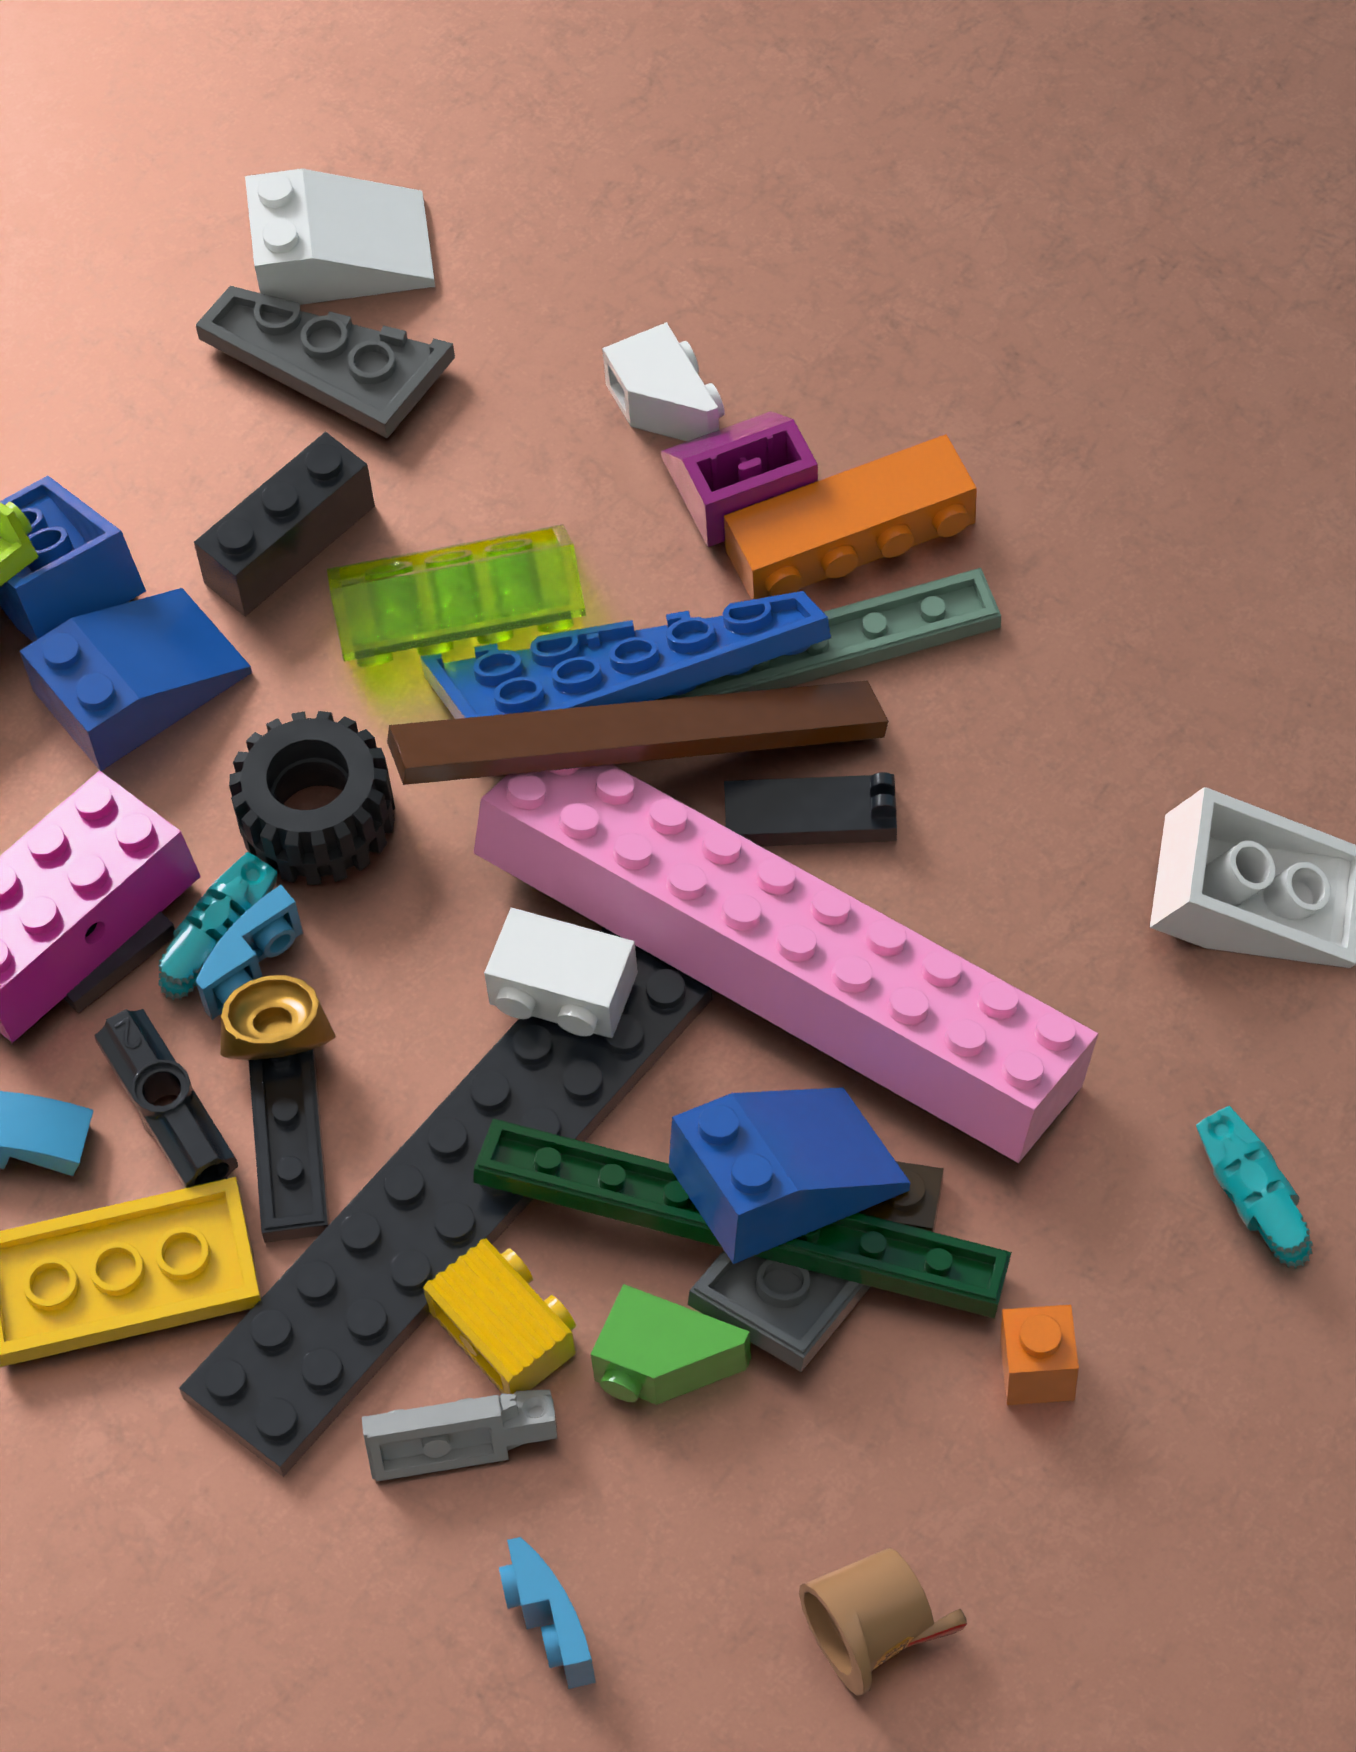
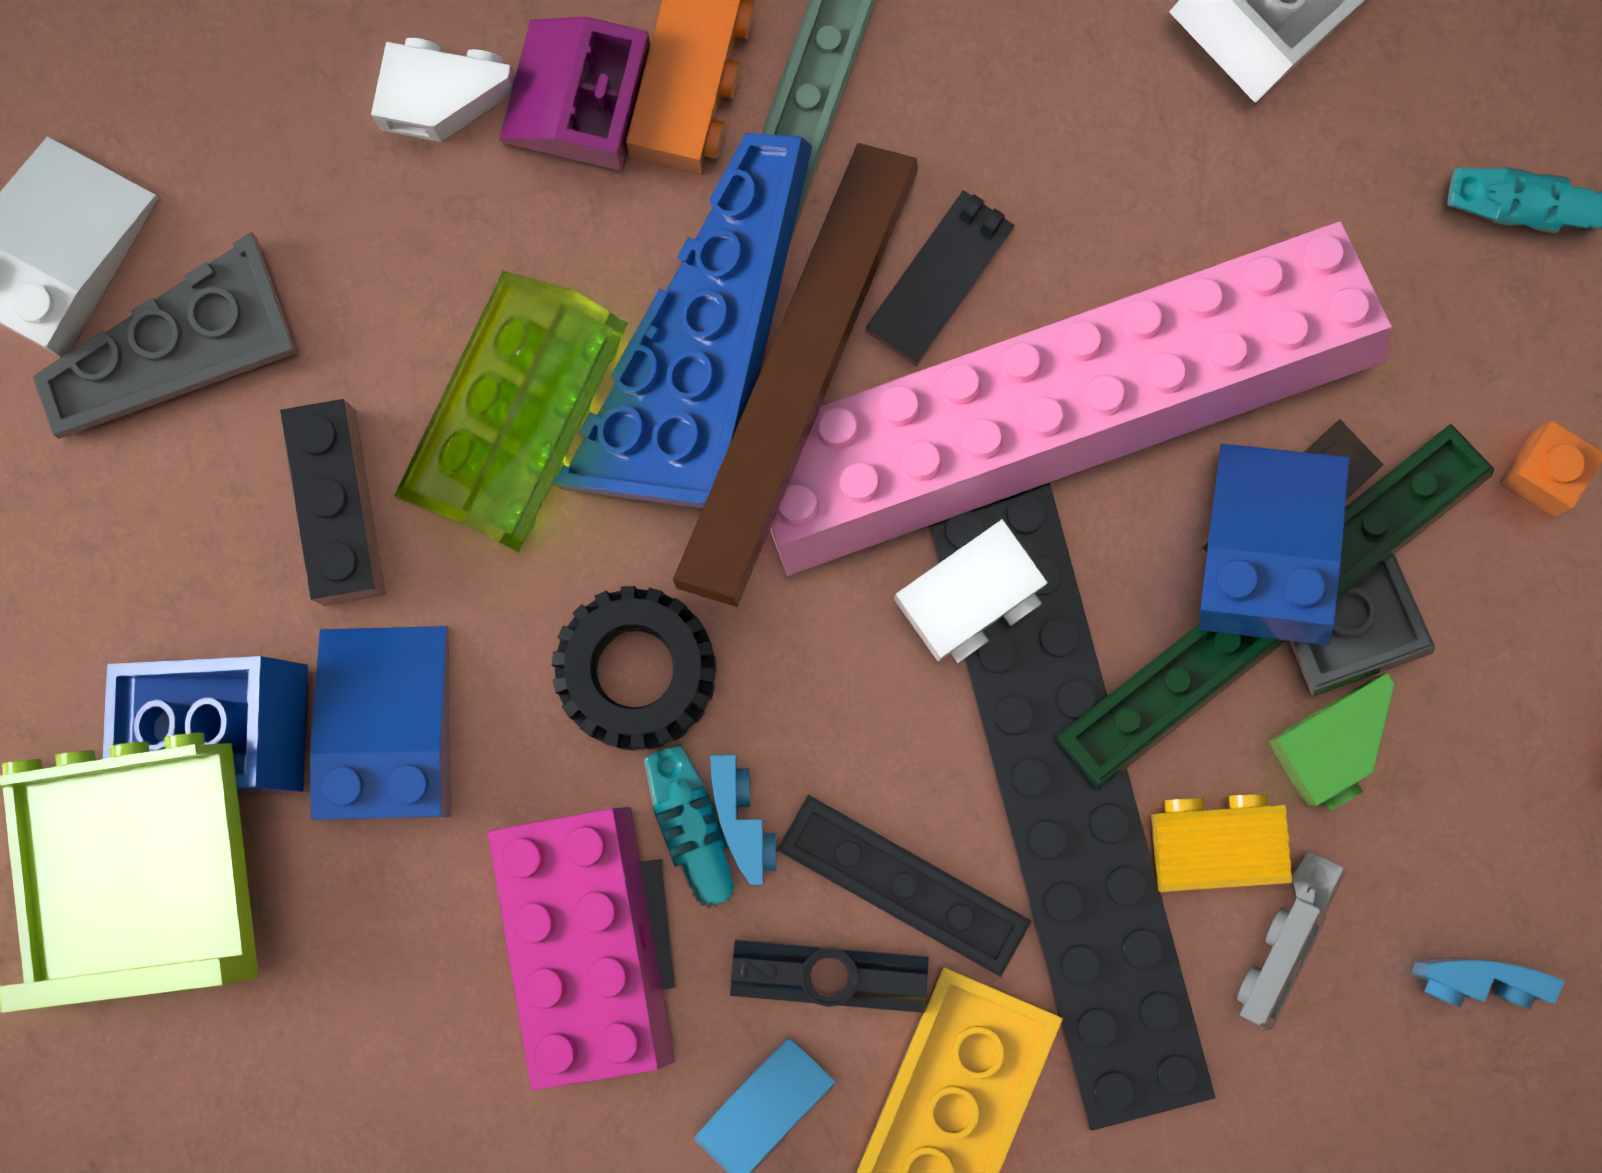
camera: 55 degrees left, 25 degrees up
pearl gold piece [220,975,336,1060] -> none

